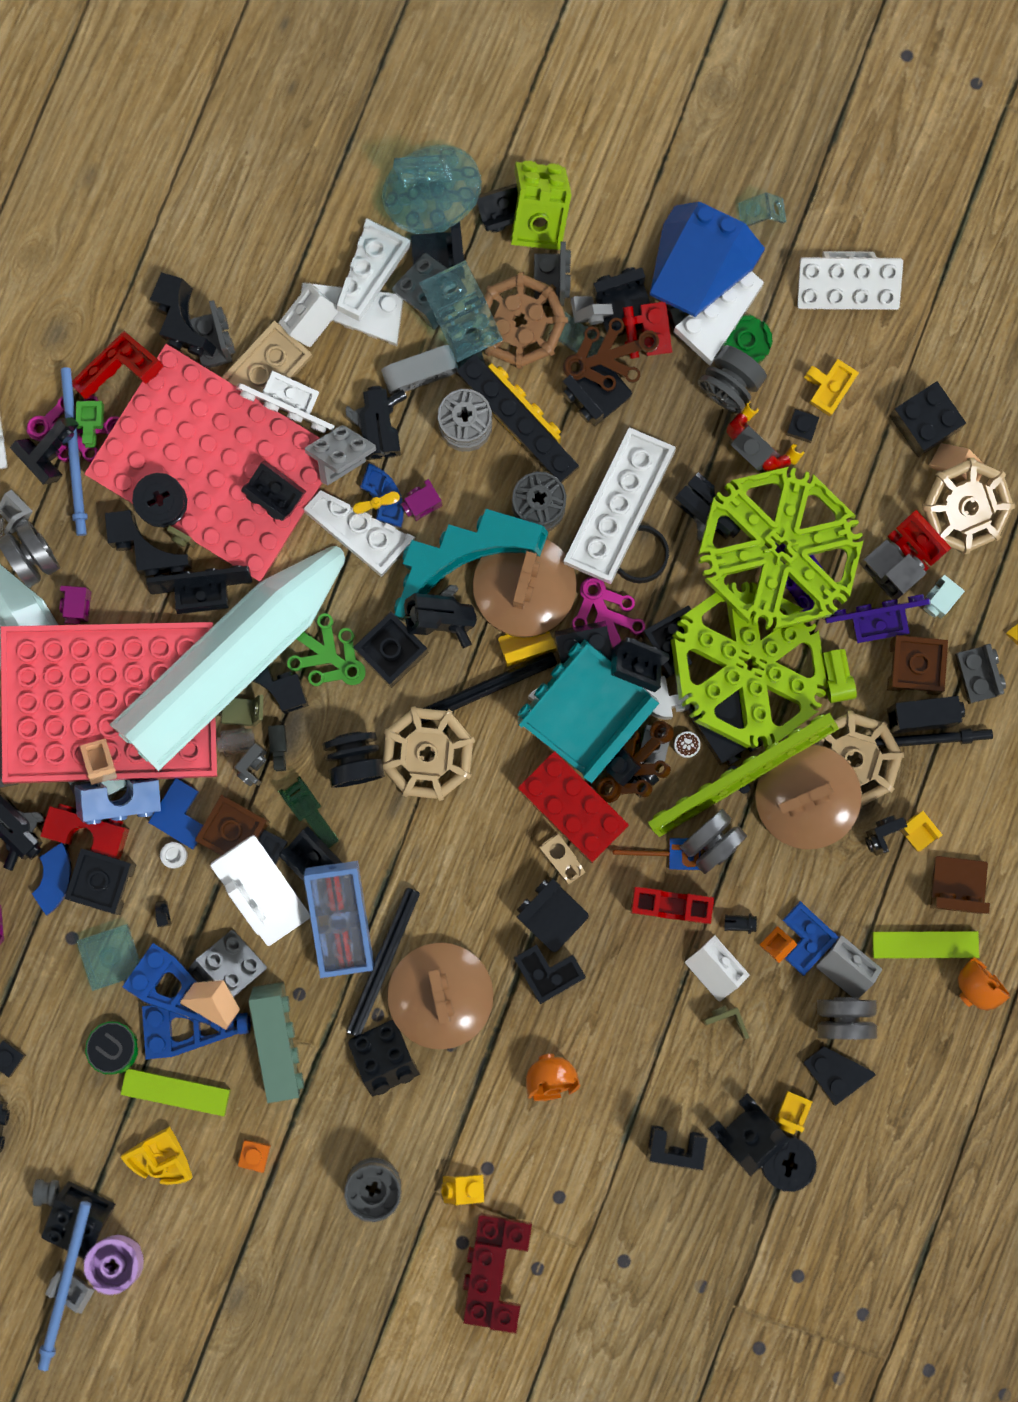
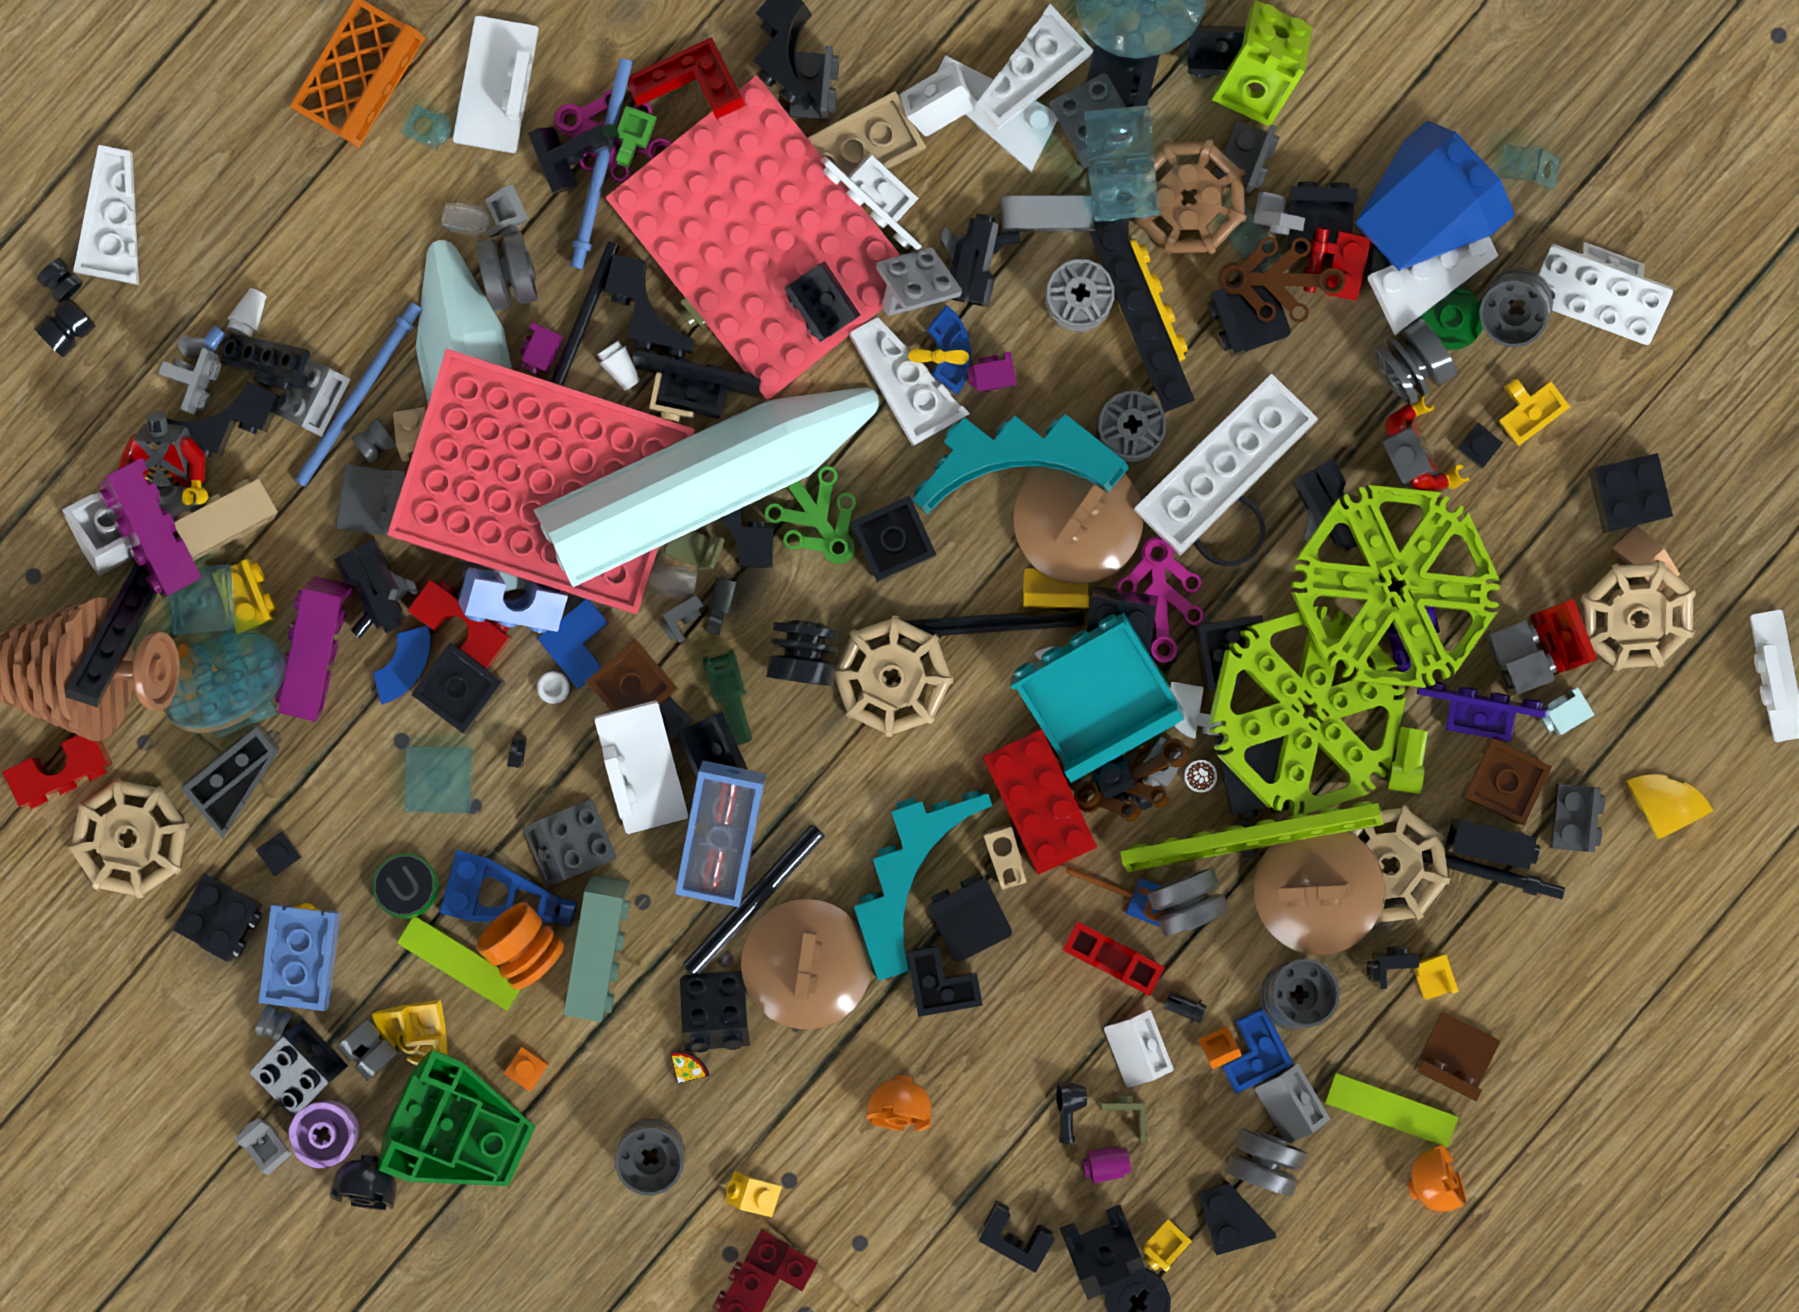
camera: 25 degrees right, 5 degrees up
medium blue bar [38,1201,91,1371] -> none
light nougat slope [80,738,117,785] -> none
blue plate [122,943,223,1032] -> none
black piece [132,473,188,528] -> none
light nougat slope [180,980,240,1030] -> none
black piece [404,585,477,649] -> none
black bracket [611,637,669,692] -> none
none -> medium blue piece [258,903,341,1011]
none -> black cylinder [330,1155,397,1210]
none -> dark grey wheel [337,1019,399,1081]
none -> green wedge [377,1049,535,1186]
none -> orange wheel [476,902,564,990]
none -> black bar [551,241,620,386]
none -> white cone [597,341,641,391]
none -> tan bracket [649,372,695,422]
none -> tile [670,1050,710,1084]
none -> teal arch [854,789,992,981]
none -> black bar [1056,1082,1087,1144]
none -> magenta brick [1082,1146,1131,1183]
none -> dark grey wheel [1259,959,1340,1030]
none -> dark grey wheel [1479,268,1554,347]

